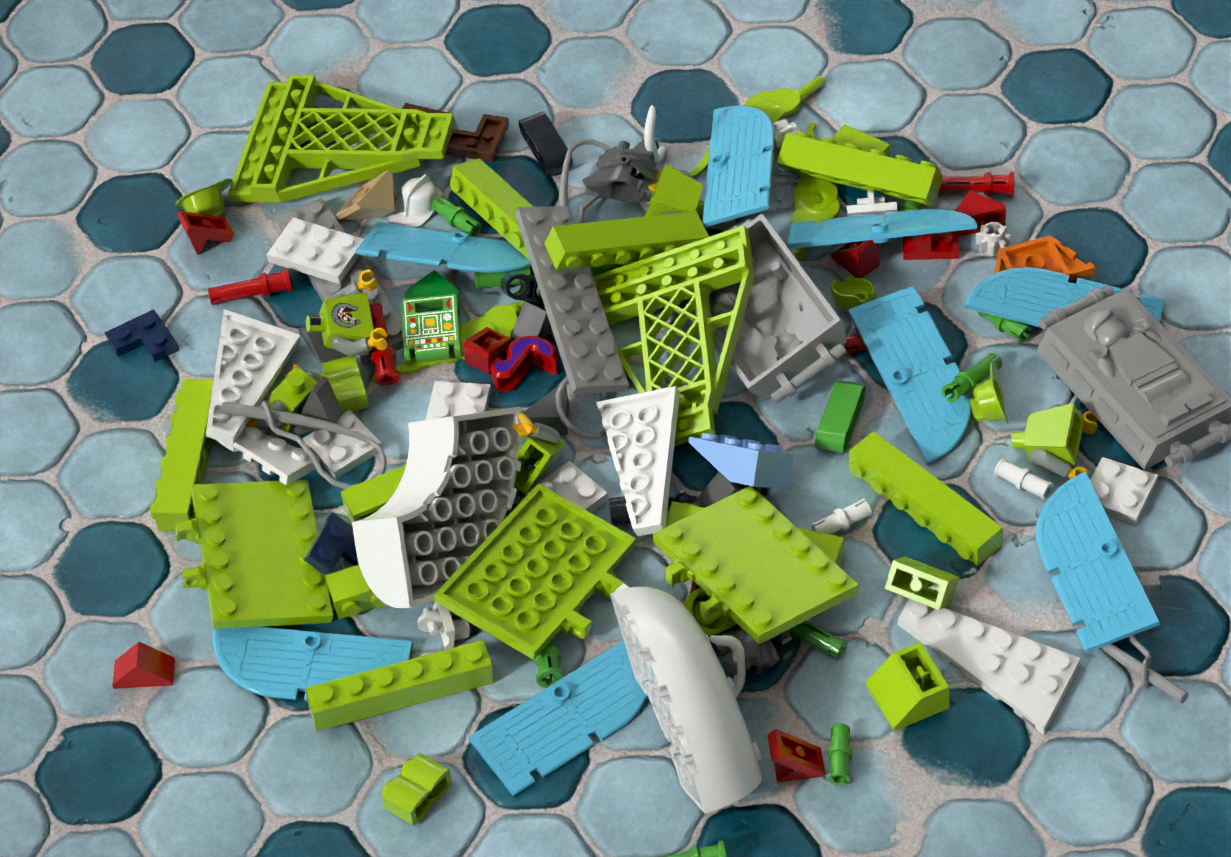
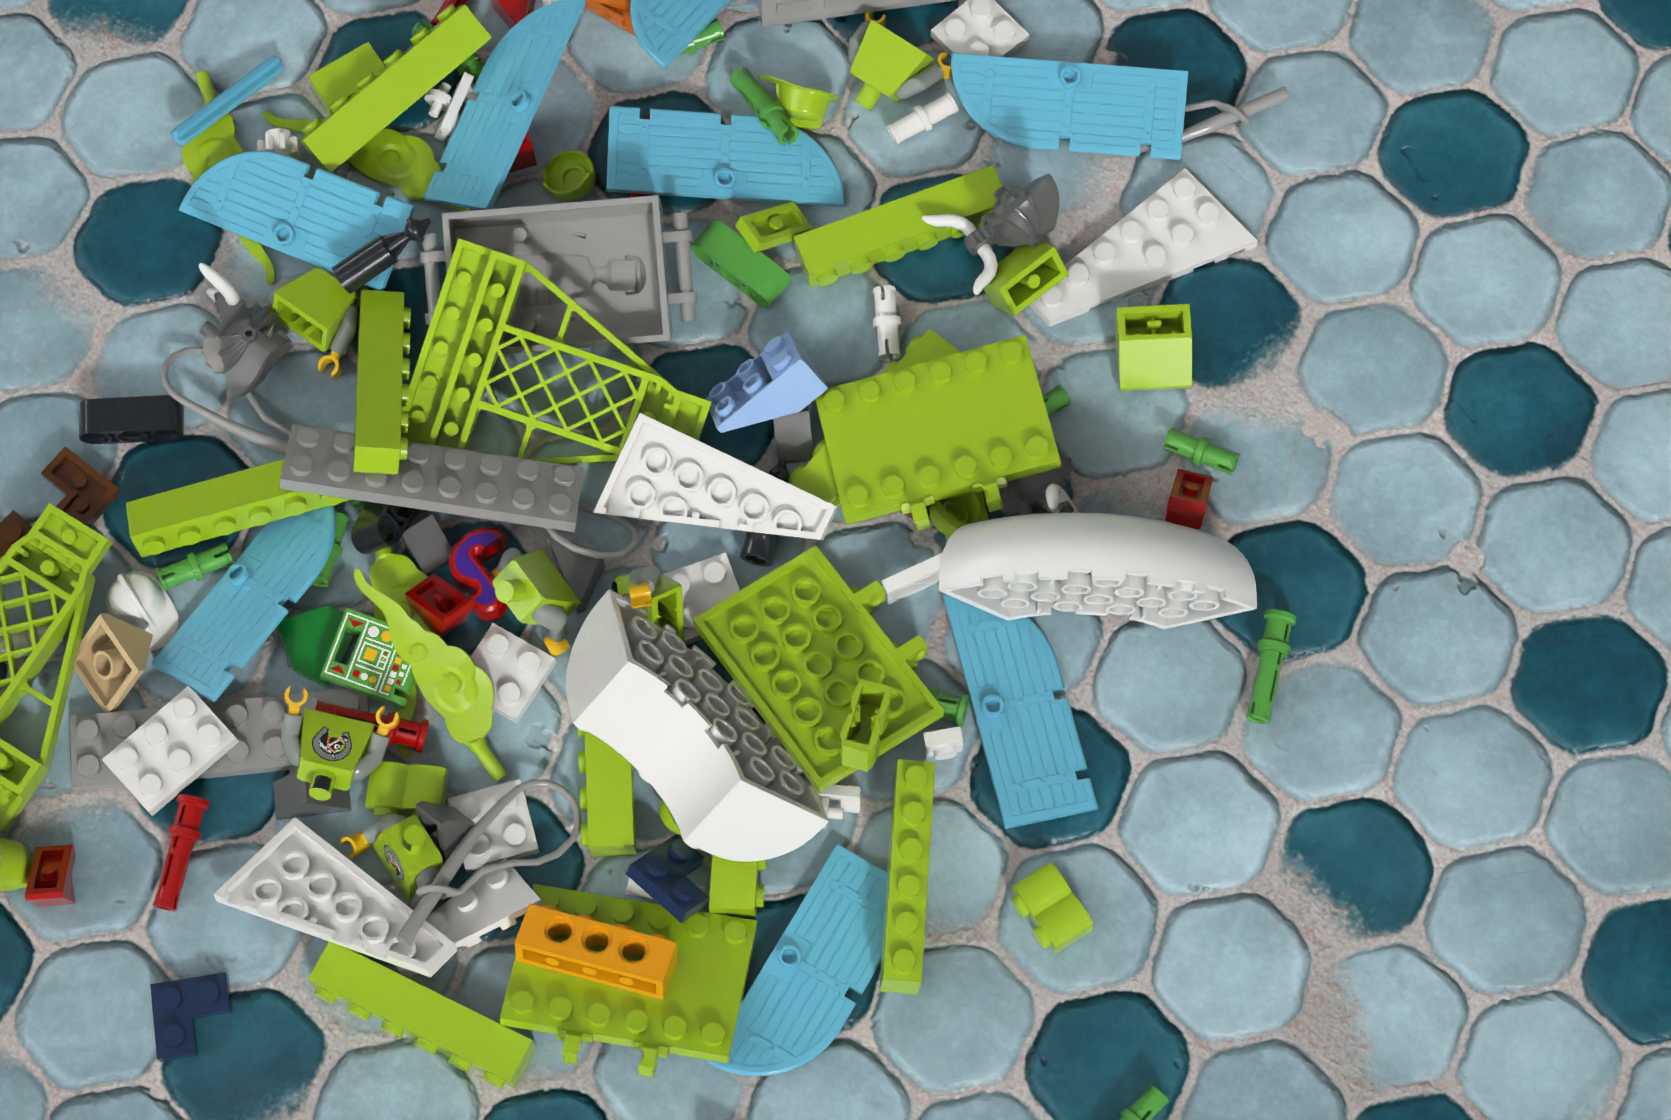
camera: 70 degrees left, 20 degrees up
none -> medium azure axle [171,55,285,147]
none -> black wheel [332,217,432,294]
none -> lime piece [353,569,508,783]
none -> lime torso [491,548,581,658]
none -> light orange brick [514,903,677,1000]
none -> lime plate [735,201,813,253]
none -> lime brick [840,679,890,772]
none -> dark grey helmet [922,173,1059,295]
none -> white plate [923,726,963,760]

